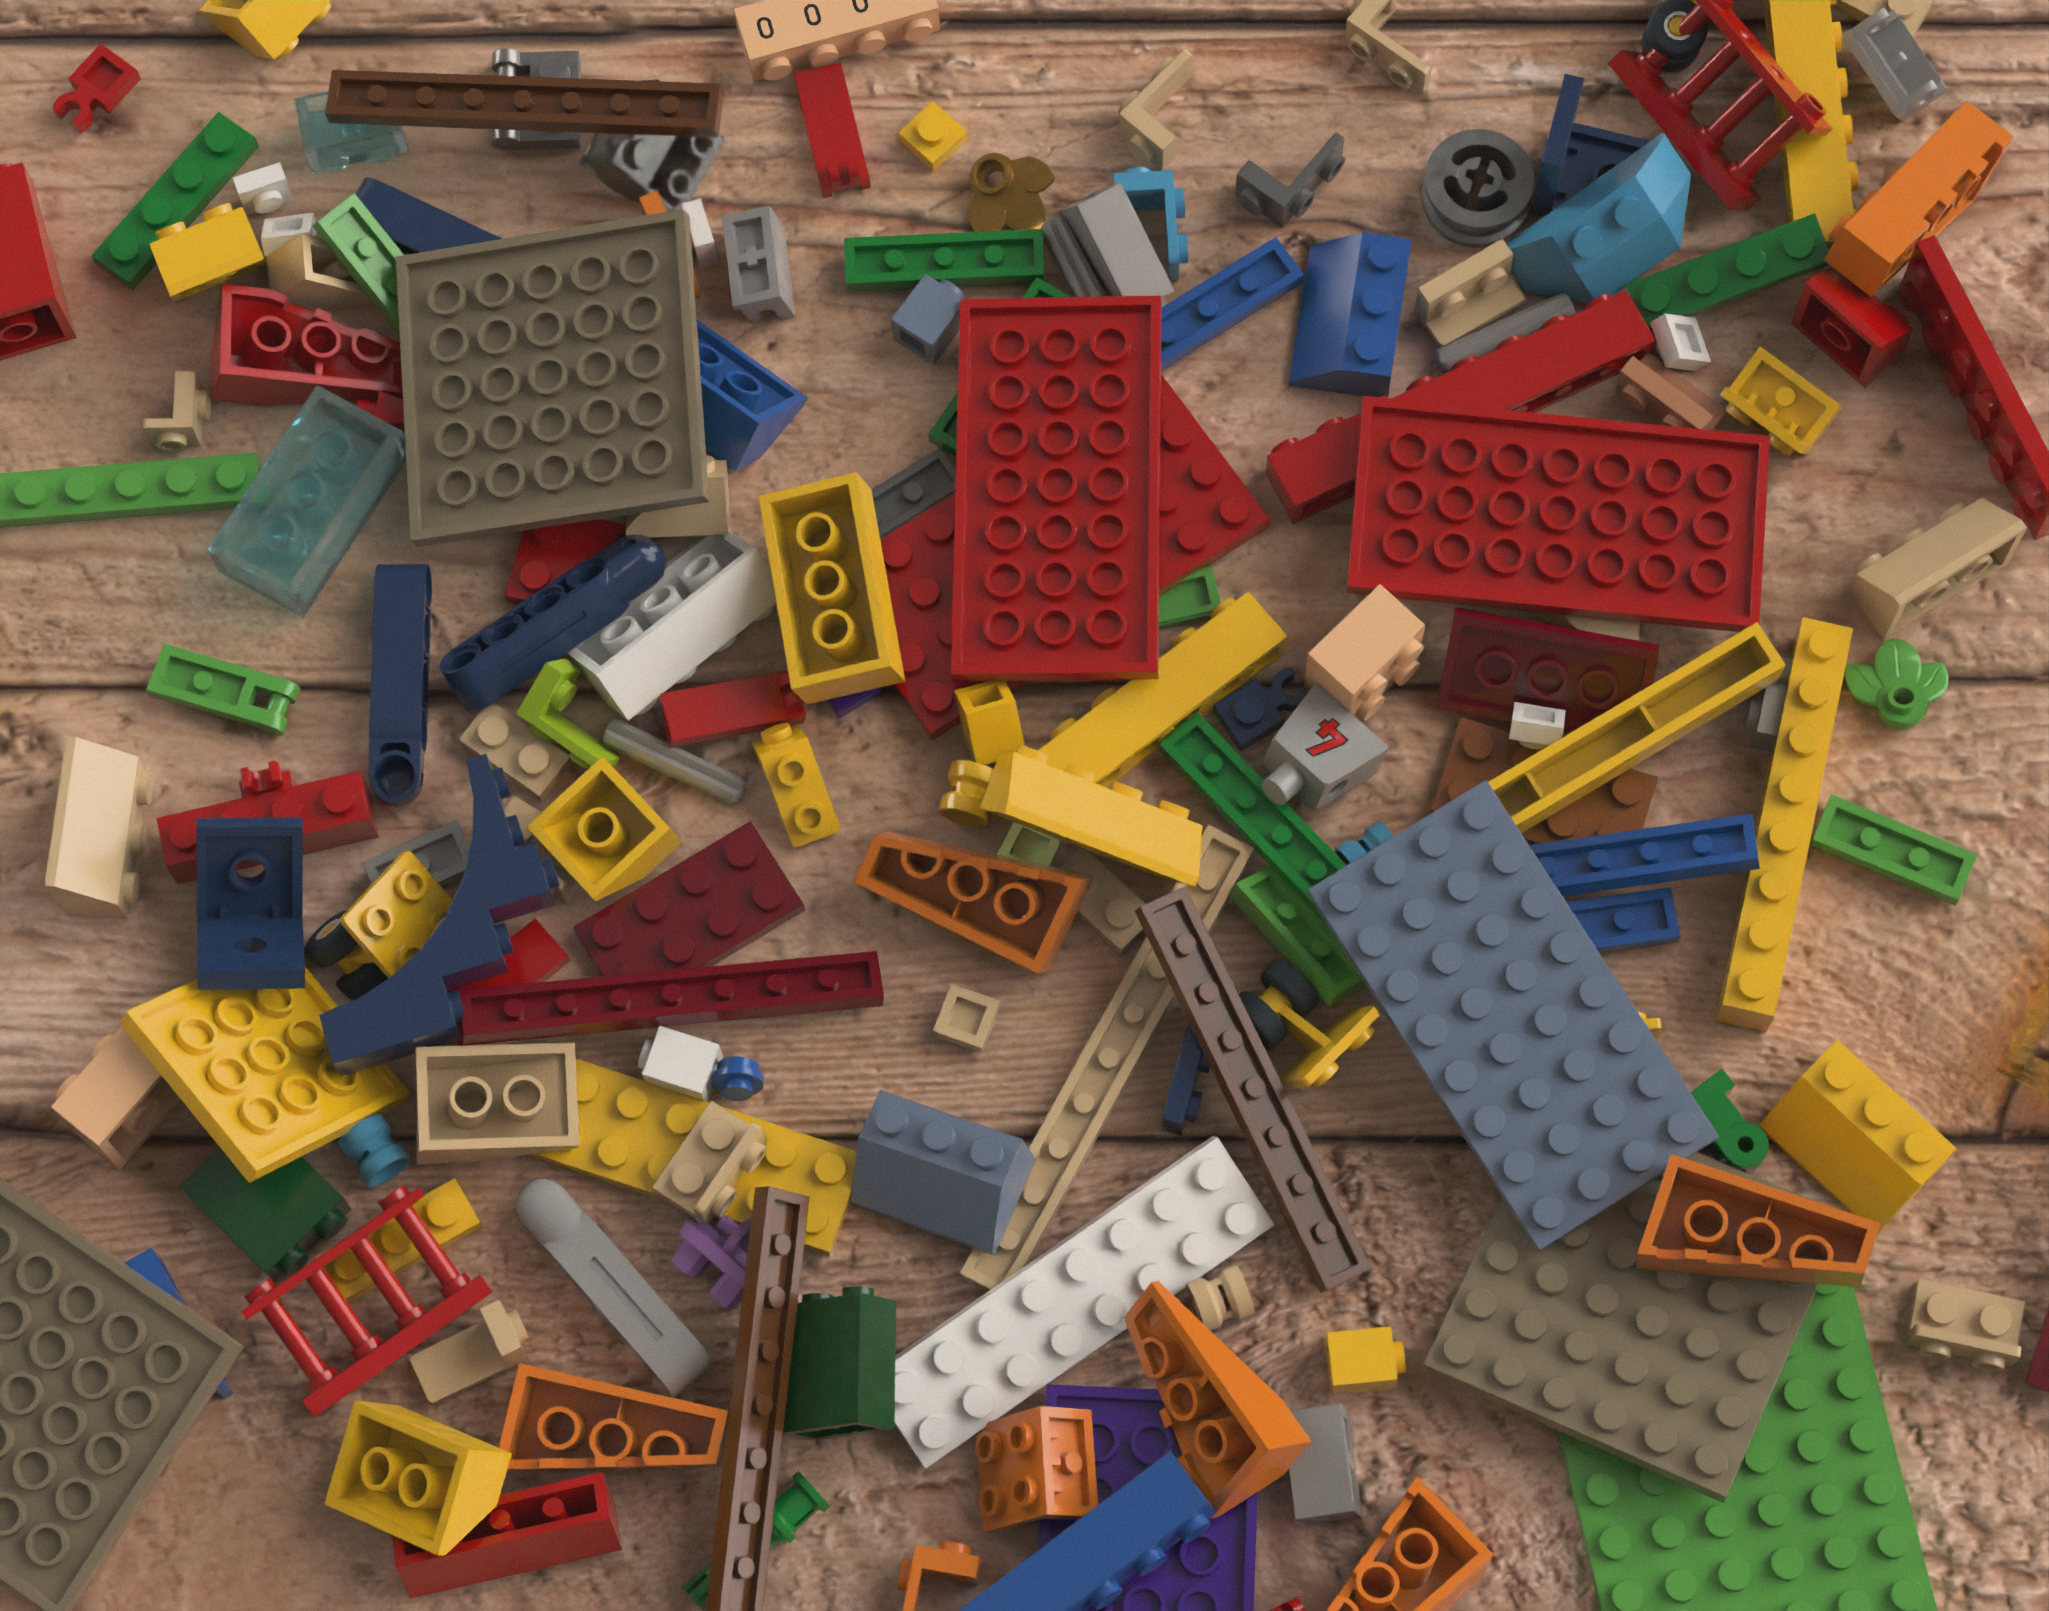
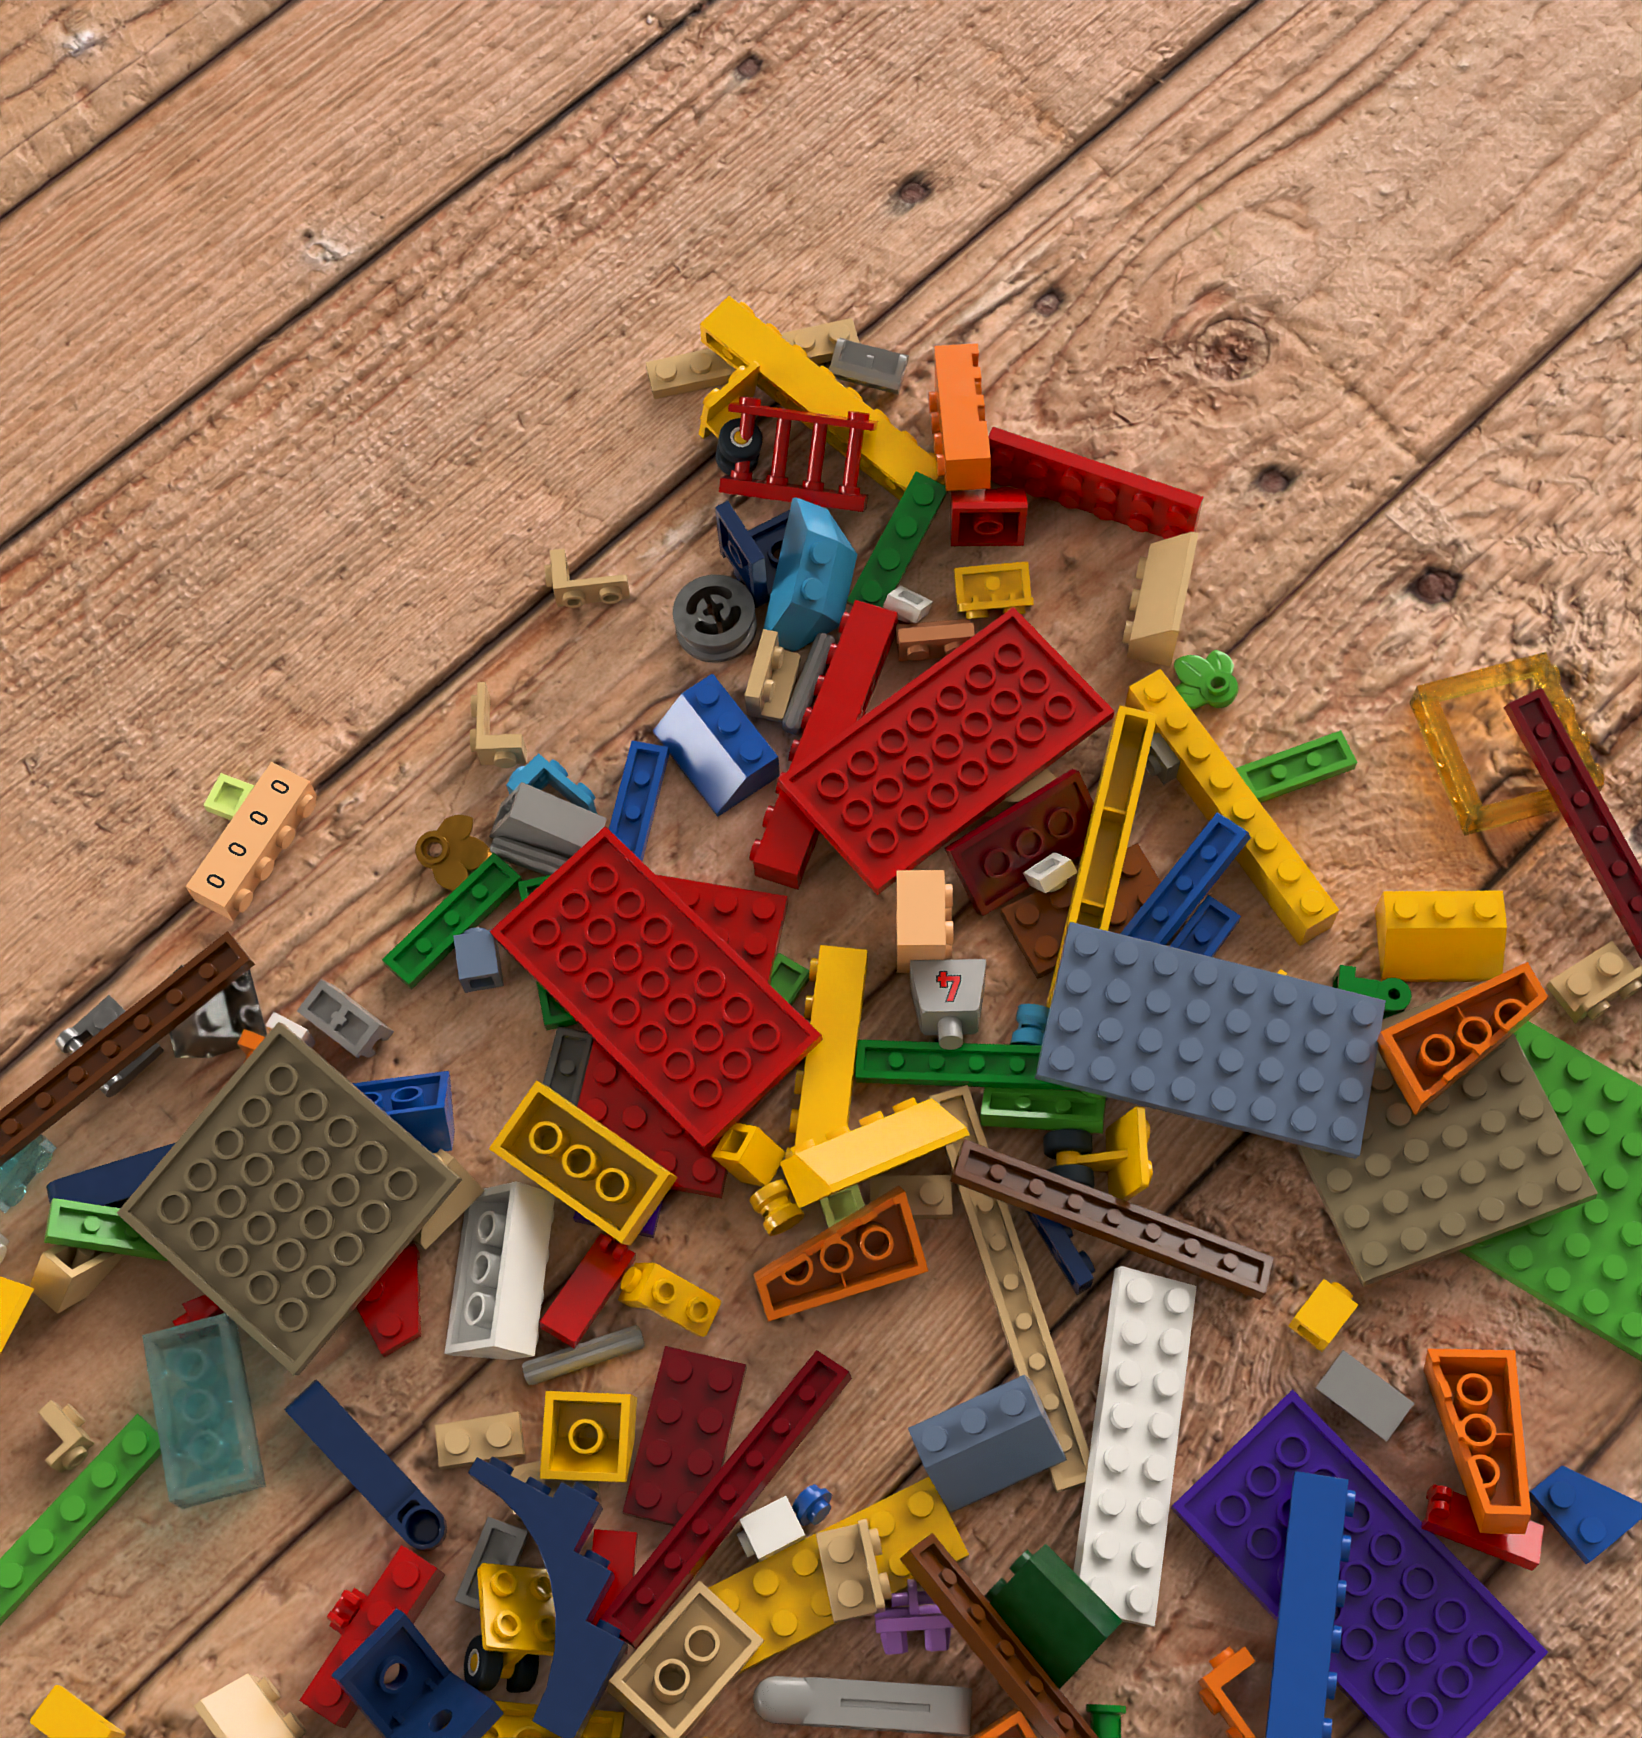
camera: 45 degrees left, 5 degrees down
bright green plate [146,644,300,736] -> none
red wedge [210,284,403,405] -> none
white plate [261,213,317,257] -> none
dark blue piece [439,535,666,711] -> none
lime bracket [516,658,621,770] -> none
red hinge [793,62,871,198] -> none
yellow plate [898,101,968,172] -> none
tan plate [933,983,1001,1053] -> none
orange bracket [975,1406,1098,1532] -> none
orange wedge [1124,1281,1311,1519] -> none
tan wheel [1186,1265,1255,1331] -> none
dark blue plate [1213,668,1308,752] -> none
dark grey bracket [1235,132,1345,228] -> none

